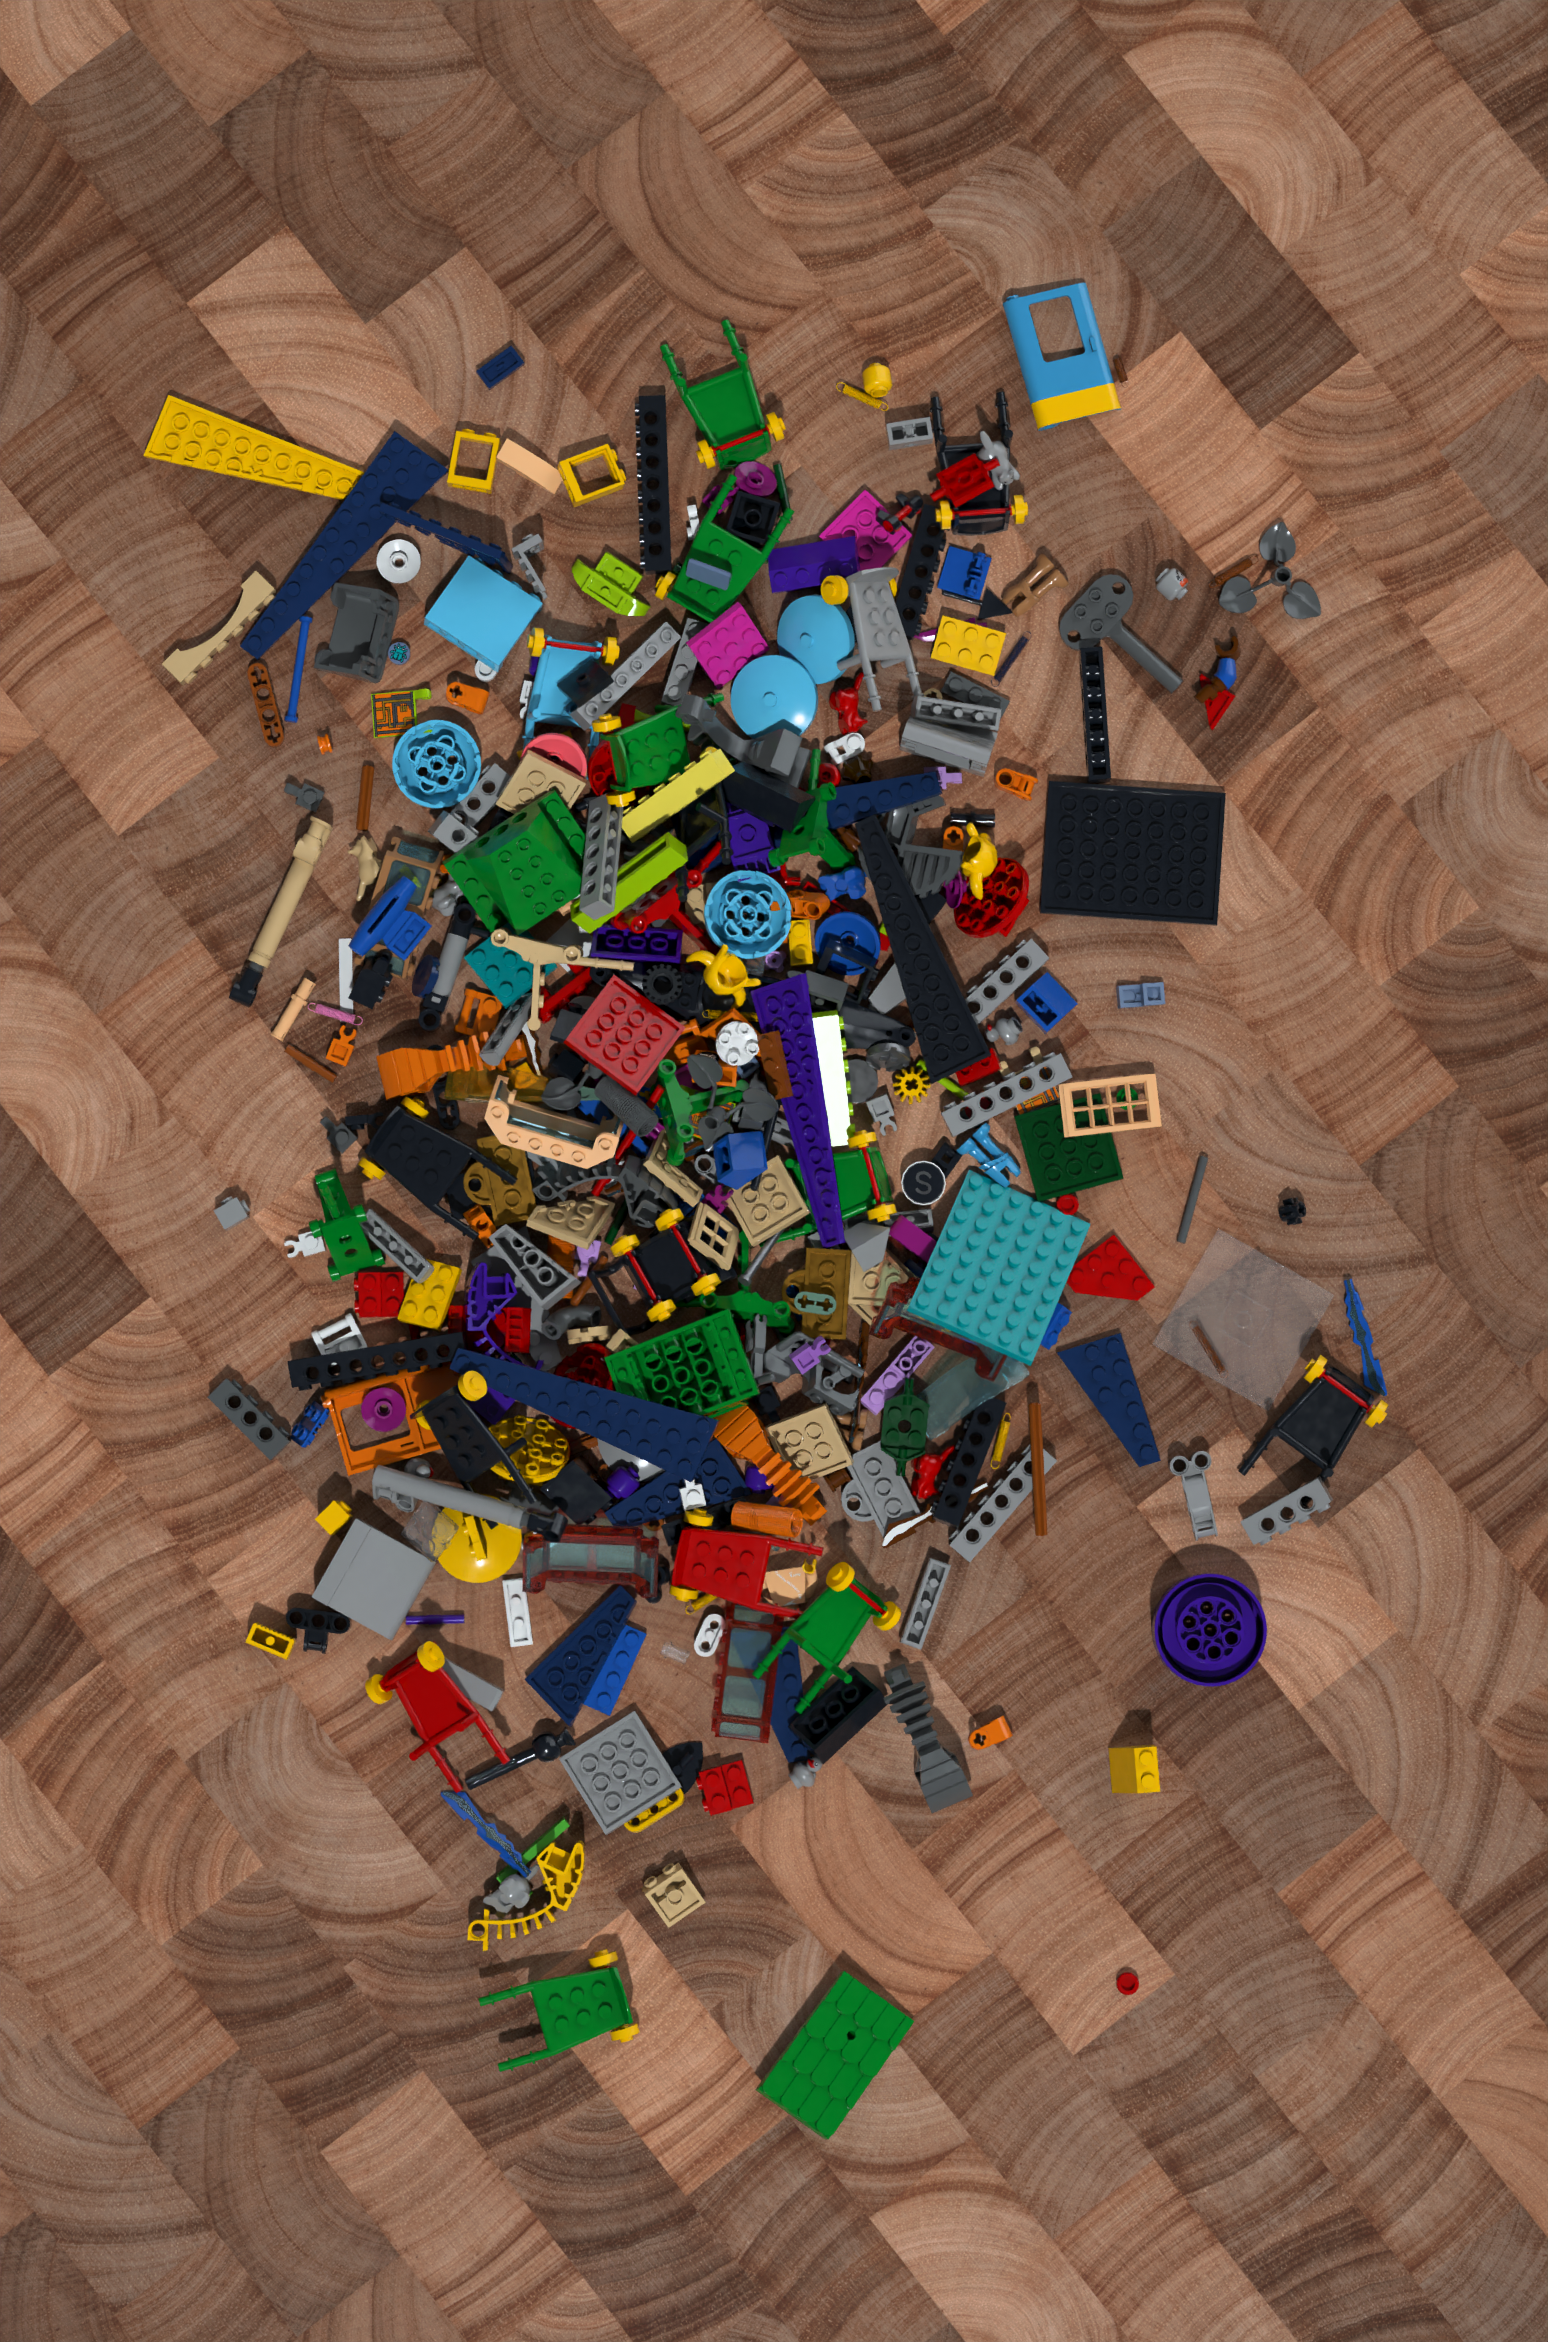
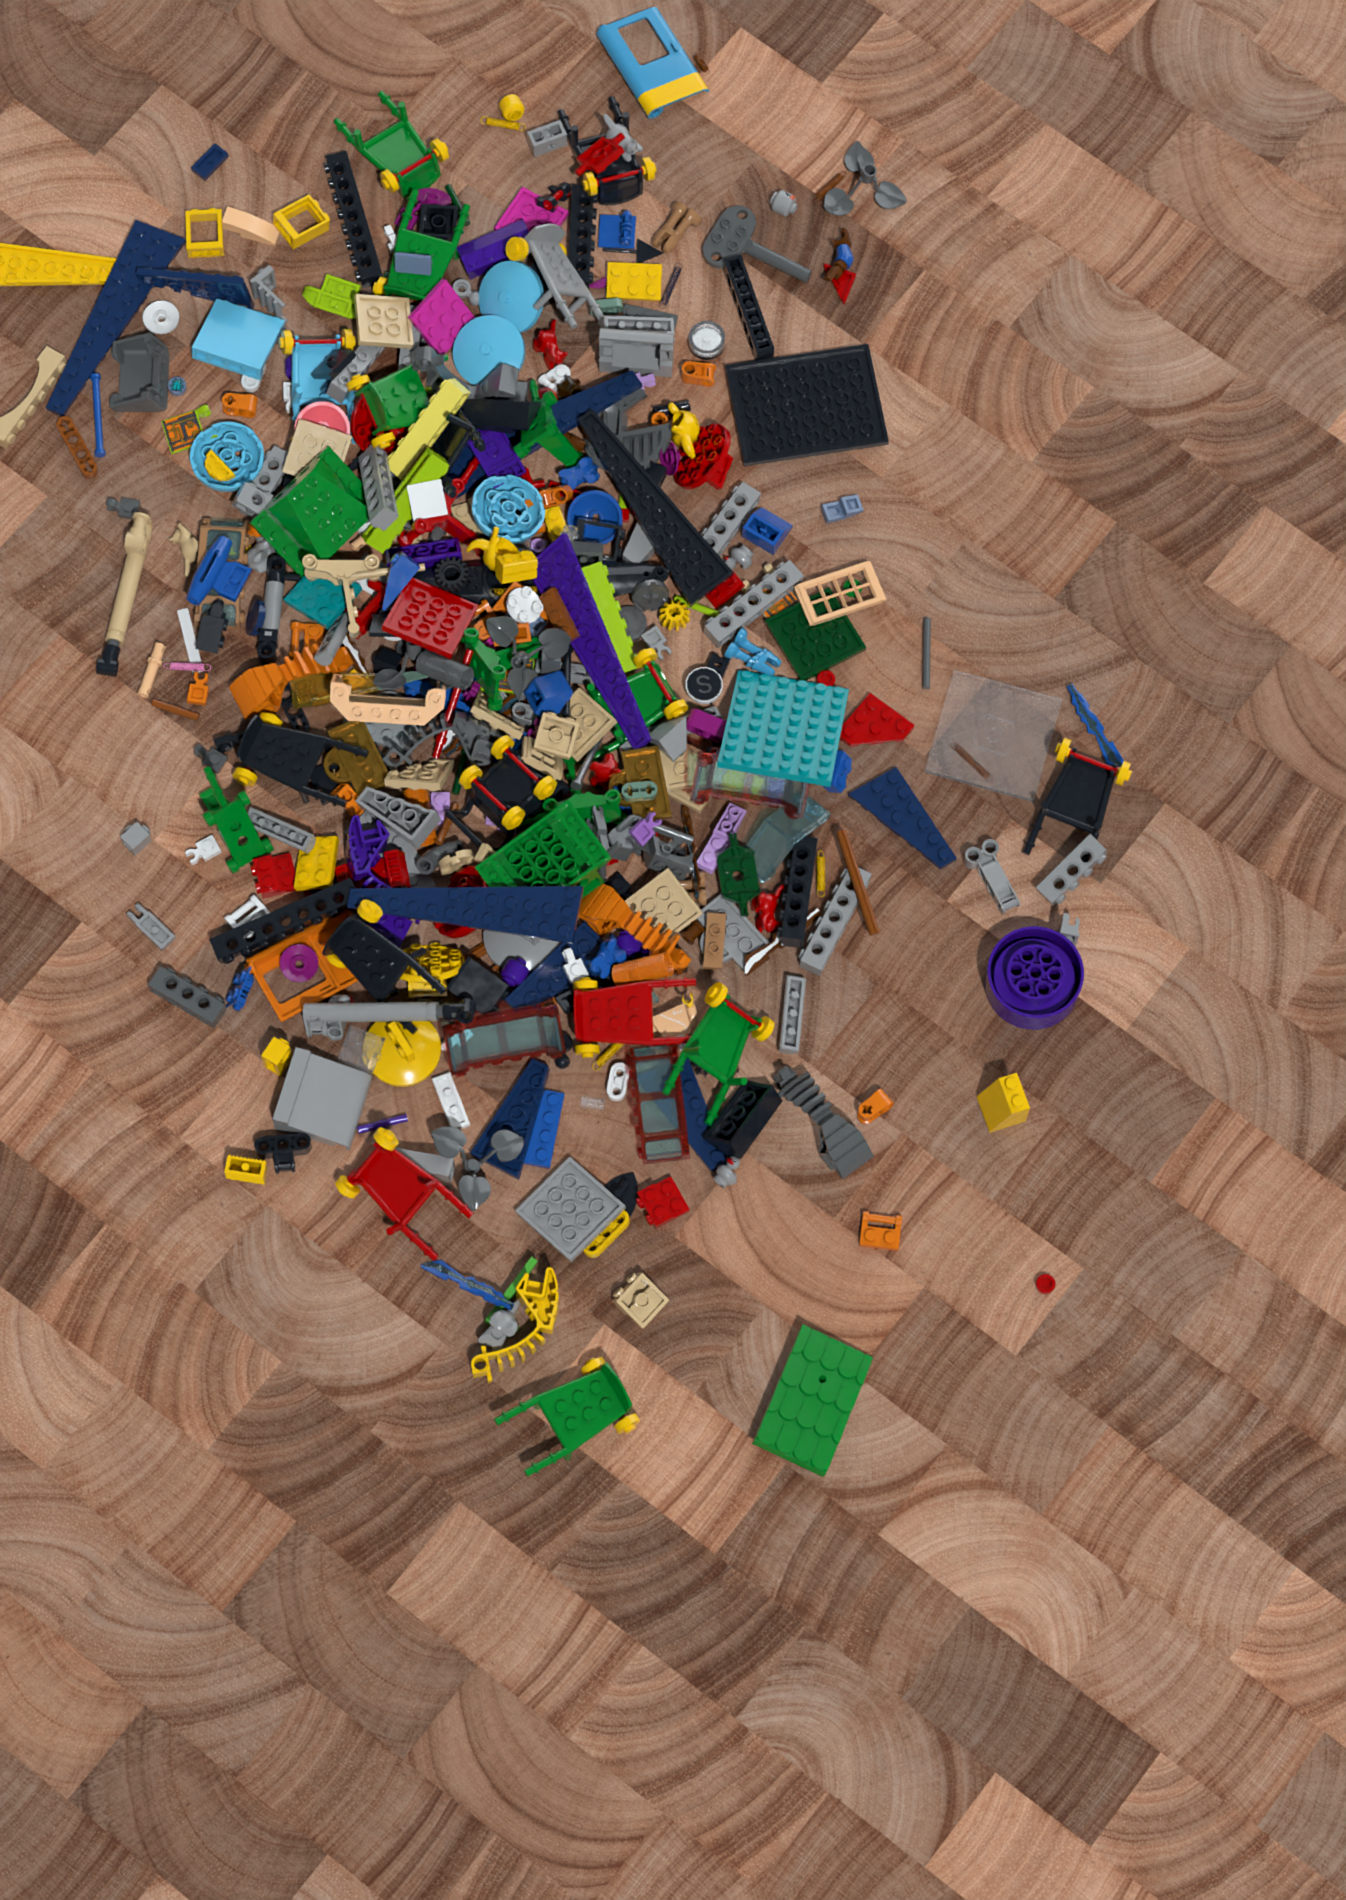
camera: 15 degrees left, 15 degrees down
orange bush [317,733,333,755] -> none
dark orange axle [356,765,374,831] -> none
black piece [464,1726,576,1790] -> none
black gear [1278,1197,1306,1225] -> none
none -> light grey hinge [126,903,176,951]
none -> yellow plate [205,450,235,481]
none -> tan plate [354,294,414,349]
none -> blue slope [381,551,420,612]
none -> white sticker [407,479,448,521]
none -> dark grey plant [431,1127,524,1211]
none -> light grey plate [453,279,479,306]
none -> yellow brick [495,550,538,584]
none -> tan plate [533,712,580,760]
none -> clear plate [561,525,579,541]
none -> blue animal [587,934,627,979]
none -> sand green beam [588,298,624,316]
none -> red animal [589,753,621,792]
none -> clear piece [689,321,725,360]
none -> medium nougat plate [703,913,726,970]
none -> orange plate [859,1211,902,1251]
none -> light grey hinge [1059,913,1080,947]

